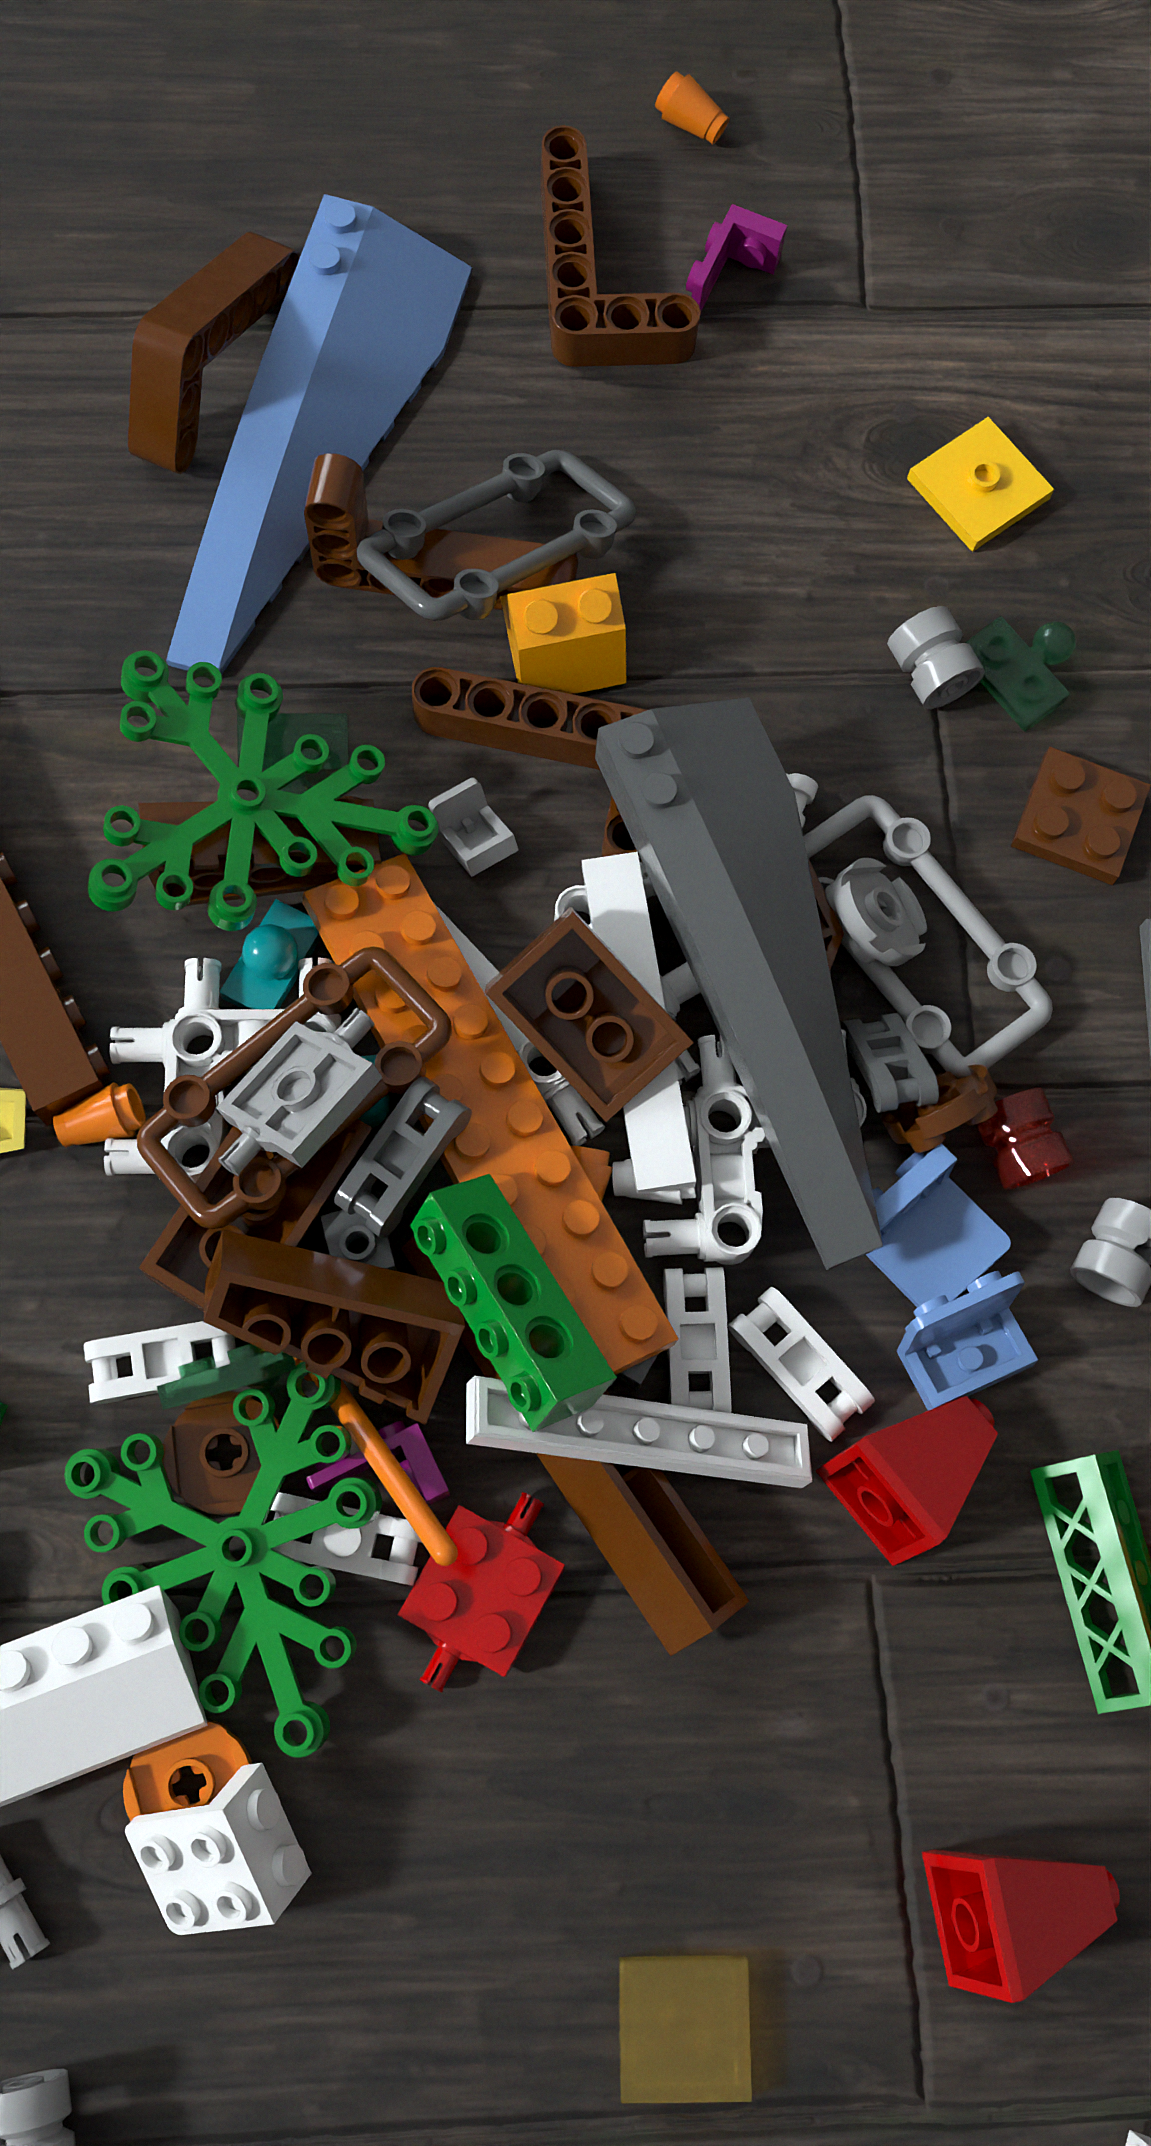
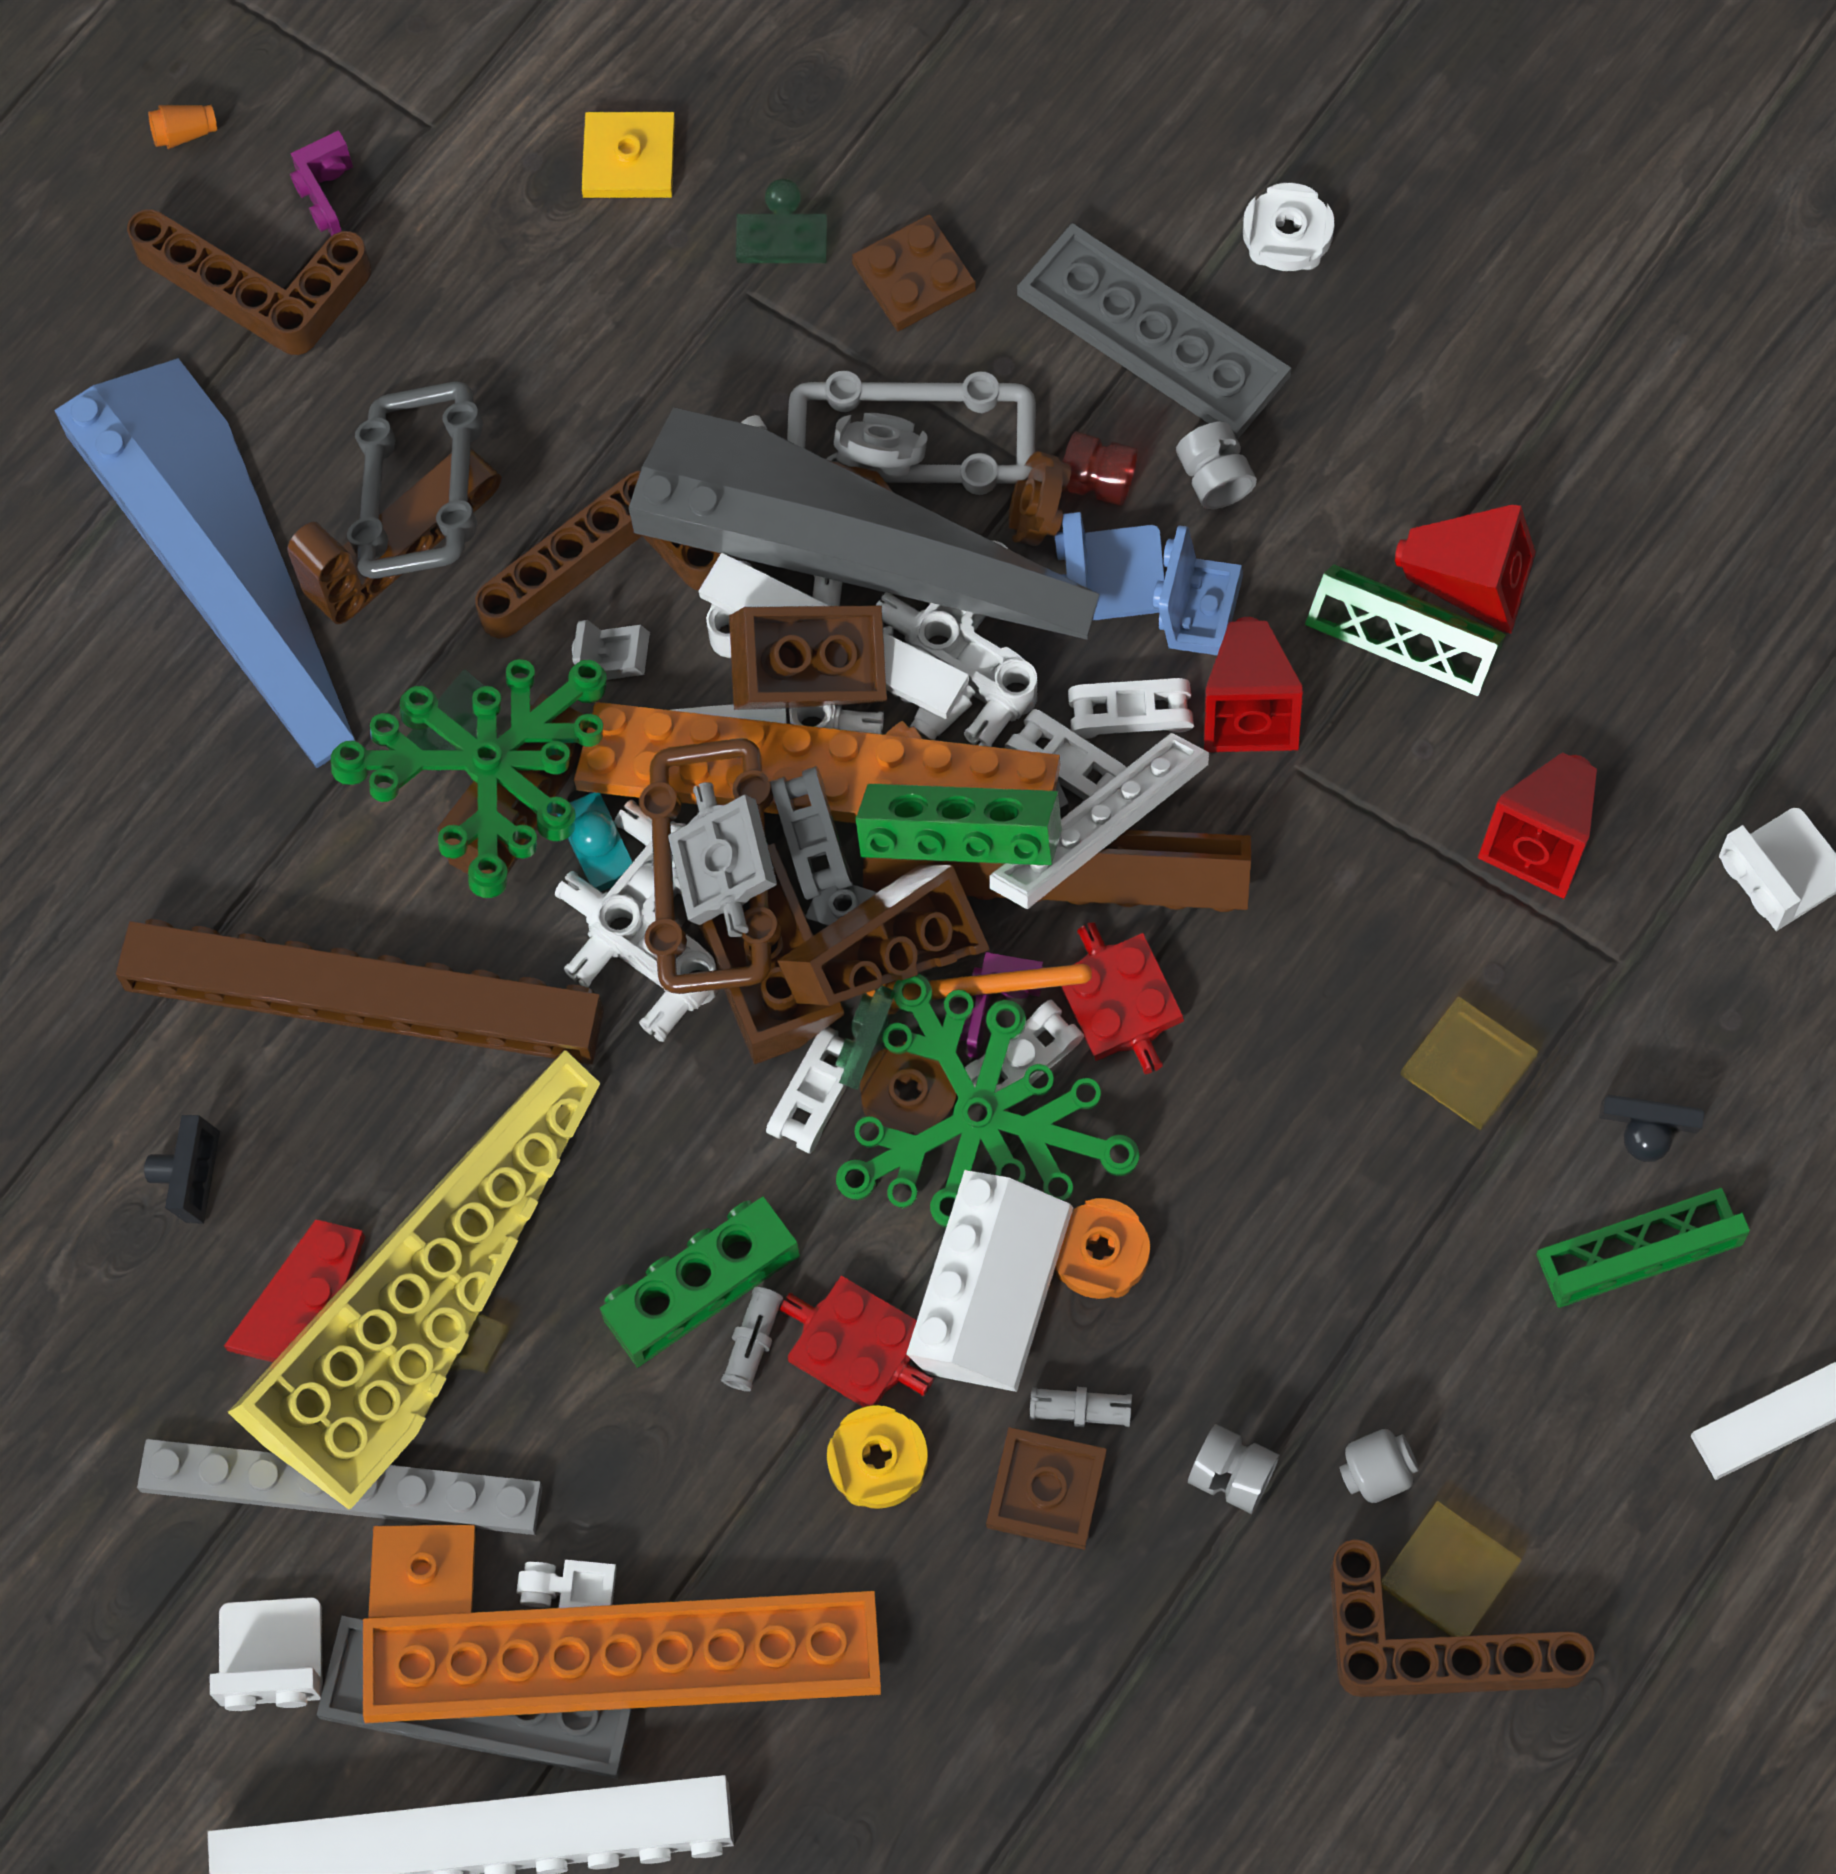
camera: 40 degrees left, 5 degrees down
orange cone [53,1082,146,1148] -> none
white bracket [125,1763,311,1935] -> none
reddish brown beam [128,231,300,475] -> none
light orange slope [501,573,626,694] -> none
dark grey plate [840,1013,939,1113] -> none
light grey wheel [887,606,985,709] -> none

